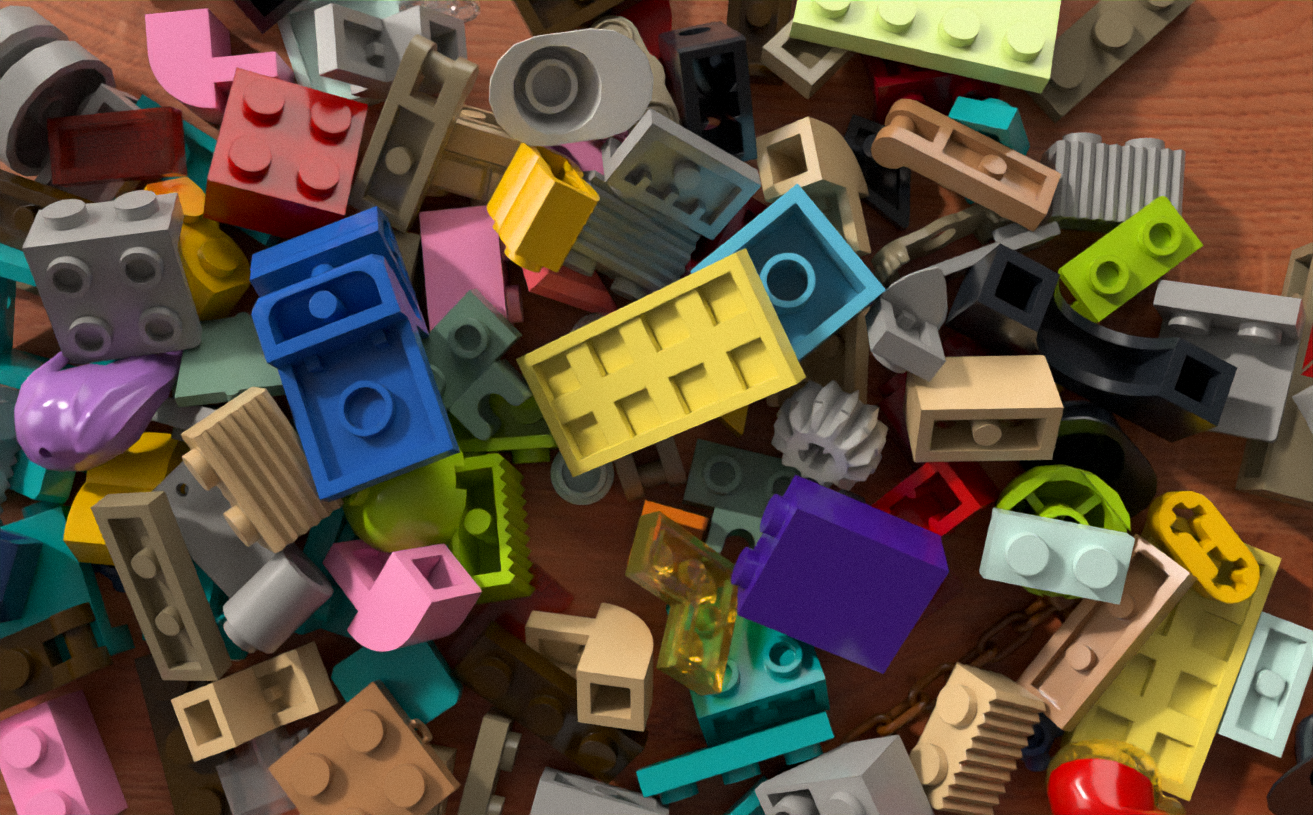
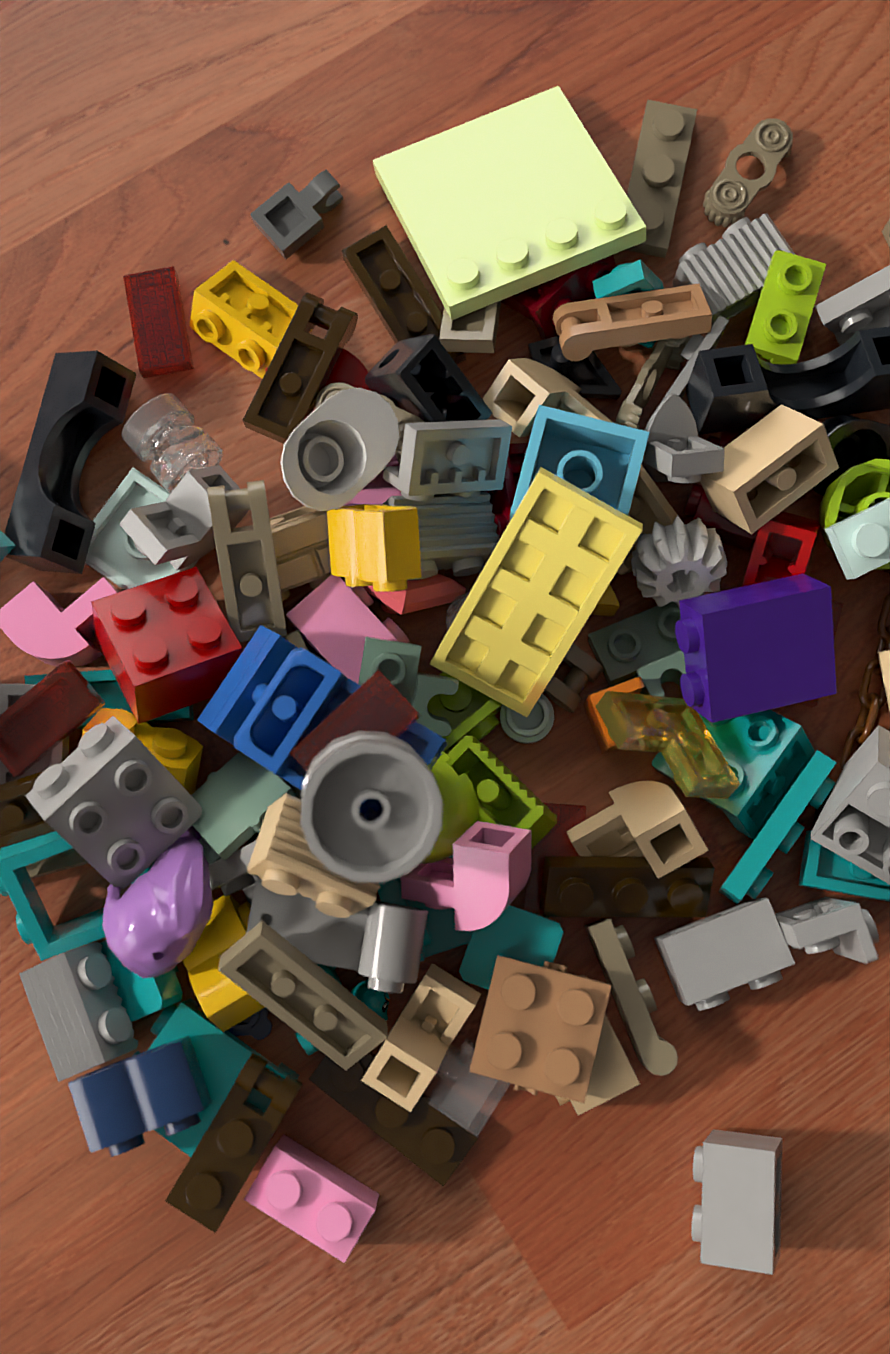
camera: 40 degrees left, 5 degrees down
none -> clear red tile [290,670,422,771]
none -> light grey wheel [301,731,443,883]
none -> dark tan piece [703,118,793,228]

